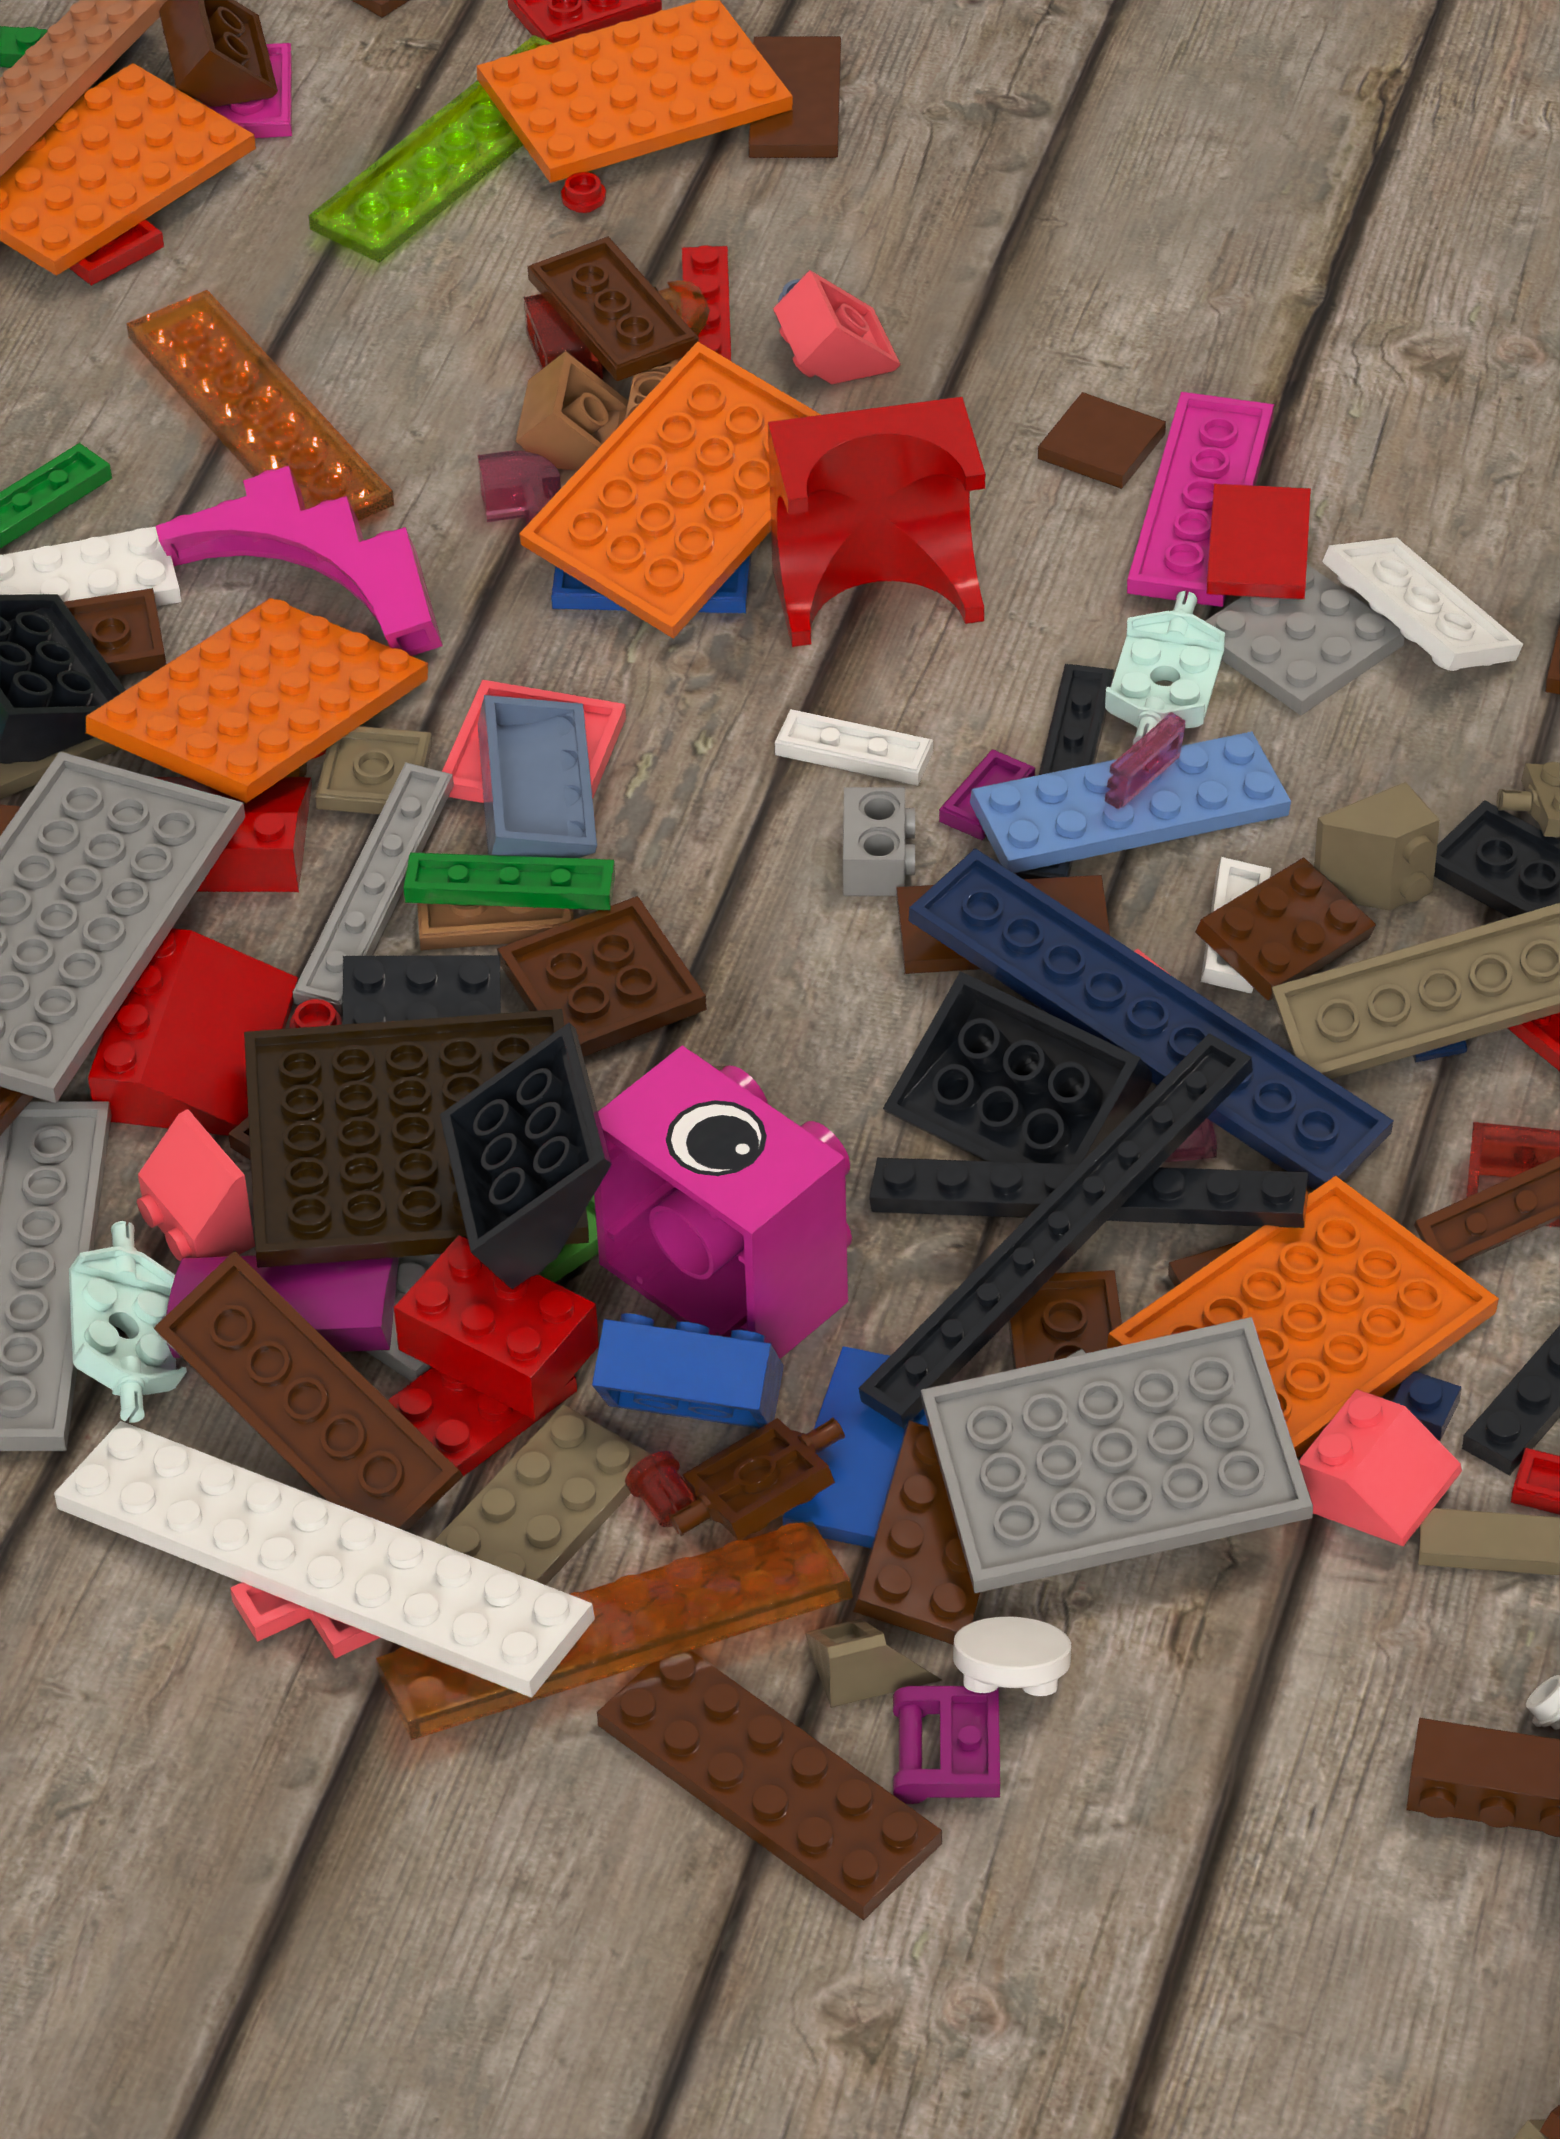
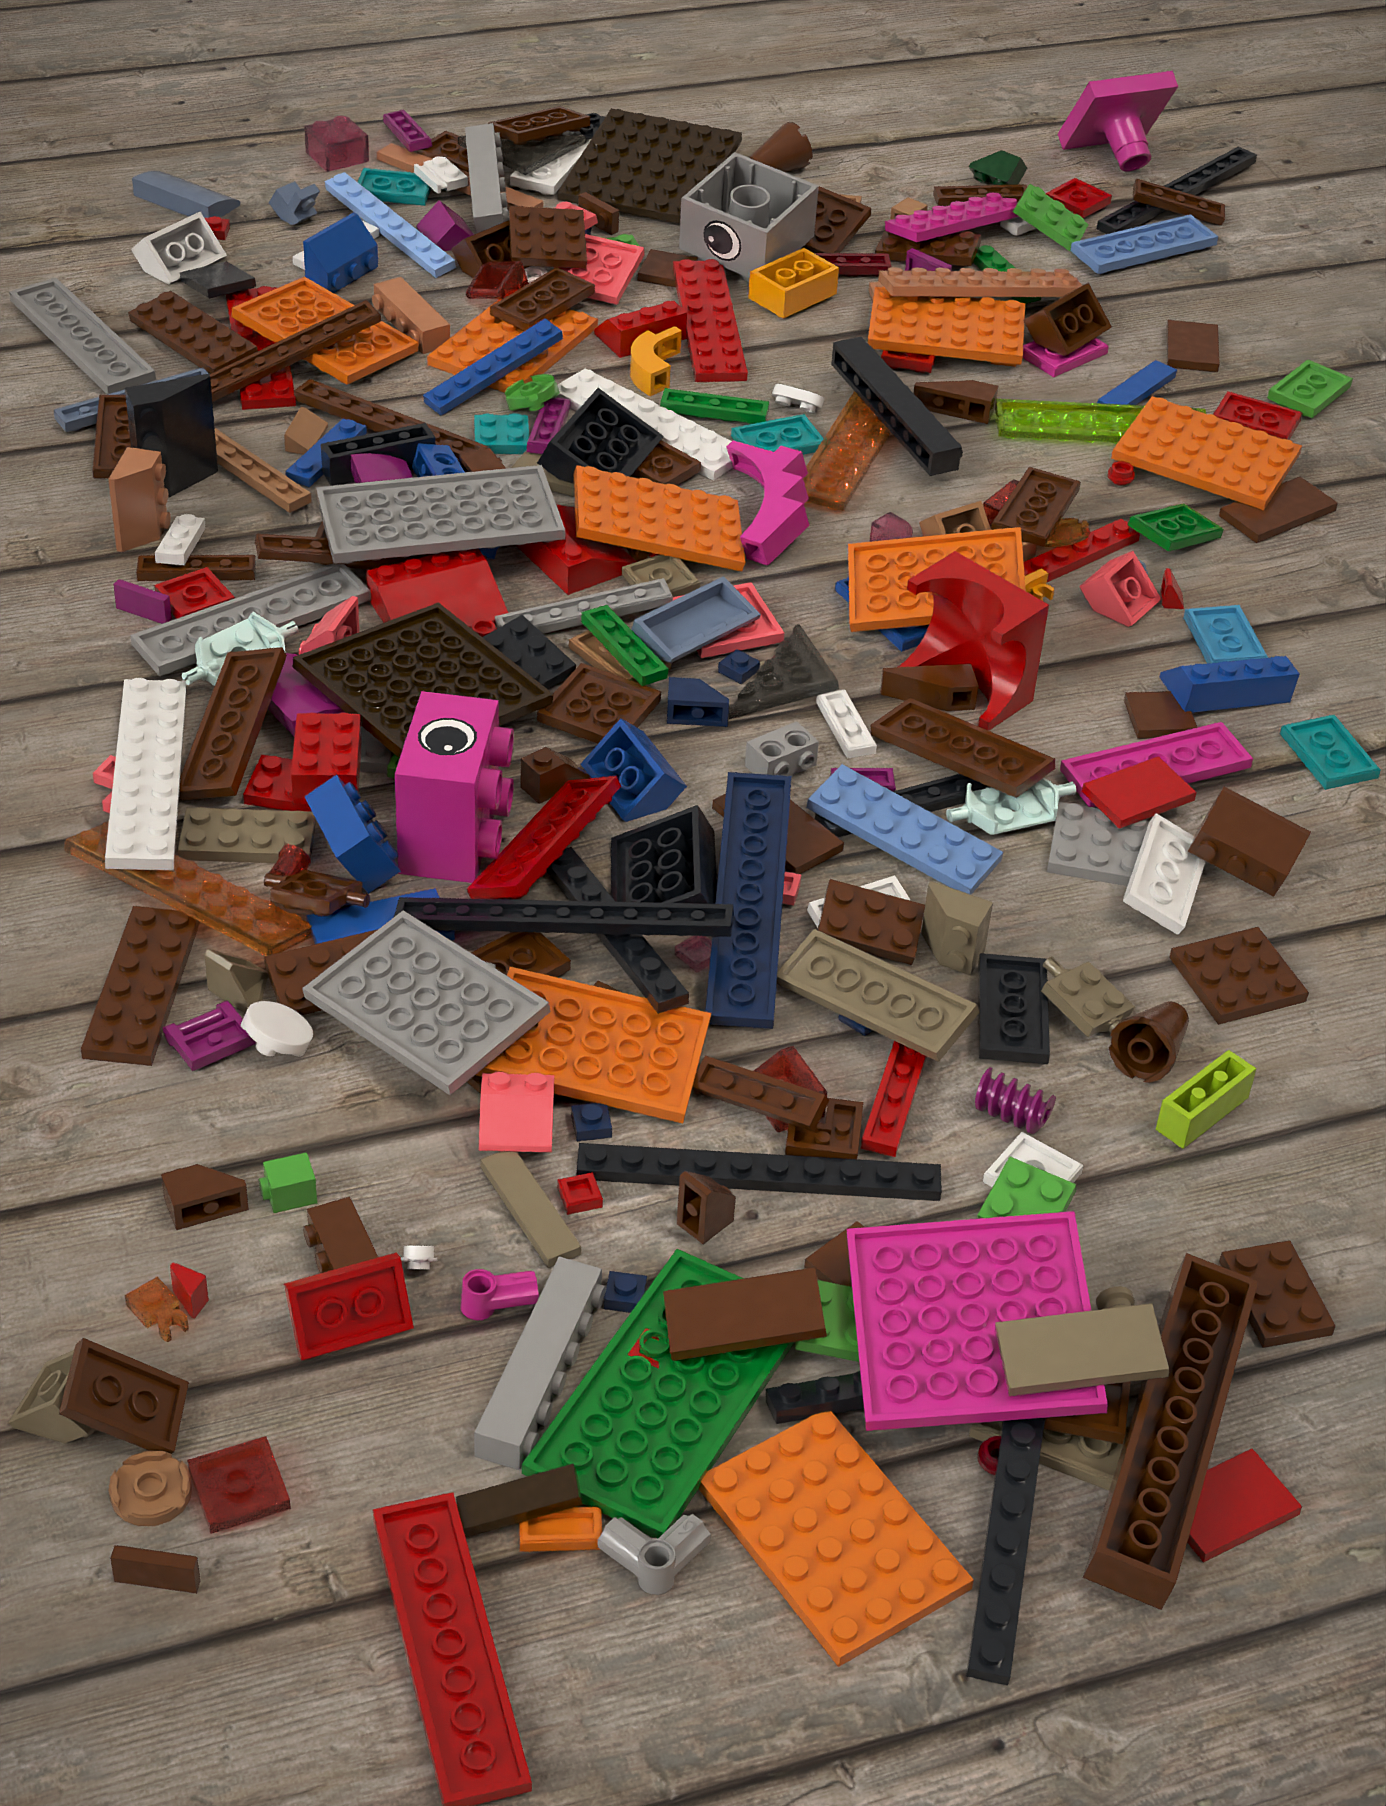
camera: 50 degrees right, 5 degrees down
black slope [440,1023,612,1289] -> none
clear pink tile [1104,712,1186,810] -> none
none -> clear orange plate [125,1276,189,1342]
none -> reddish brown slope [161,1164,249,1230]
none -> red slope [170,1263,209,1319]
none -> bright green brick [258,1152,317,1213]
none -> red plate [466,776,621,899]
none -> blue slope [581,718,687,822]
none -> dark blue slope [667,677,729,727]
none -> dark blue plate [718,649,760,684]
none -> clear smoke tile [728,624,839,719]
none -> teal tile [731,414,827,455]
none -> white plate [772,384,825,413]
none -> black brick [831,336,963,476]
none -> reddish brown plate [870,698,1055,798]
none -> reddish brown slope [880,664,979,711]
none -> reddish brown slope [913,380,999,424]
none -> blue tile [1097,360,1177,418]
none -> green tile [1128,503,1224,552]
none -> blue slope [1159,656,1300,712]
none -> red slope [1160,568,1184,609]
none -> dark azure tile [1183,605,1268,664]
none -> reddish brown slope [1188,786,1311,897]
none -> teal tile [1280,715,1381,790]

